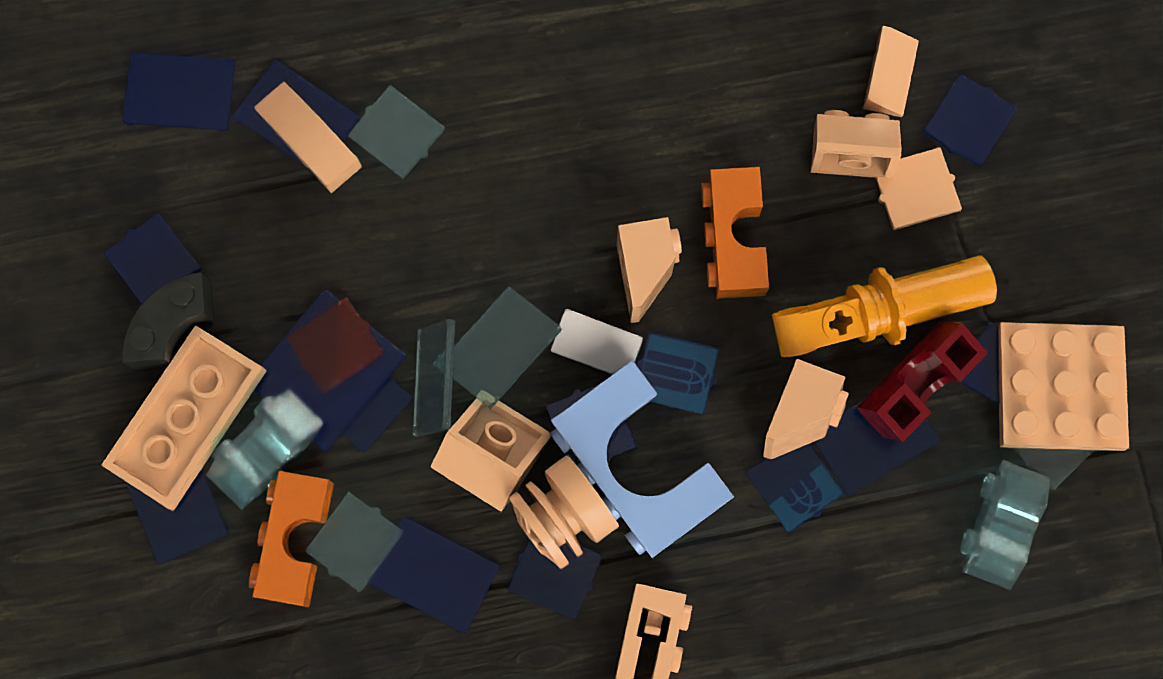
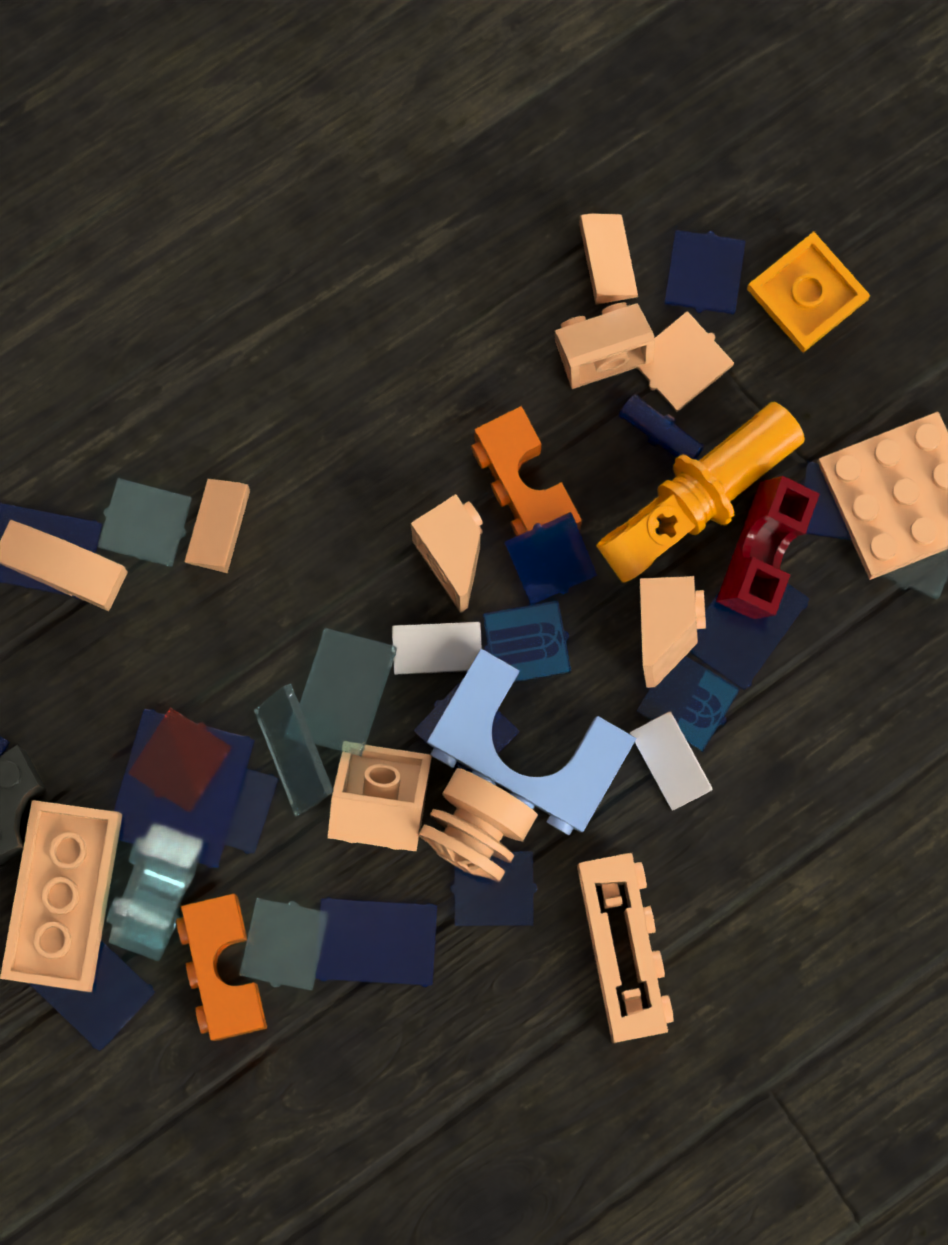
camera: 25 degrees left, 0 degrees up
clear light blue brick [960,460,1051,590] -> none
none -> light nougat slope [185,479,250,573]
none -> clear blue piece [504,512,597,605]
none -> clear blue pin [619,394,705,460]
none -> white slope [630,711,713,811]
none -> light orange plate [747,232,870,353]

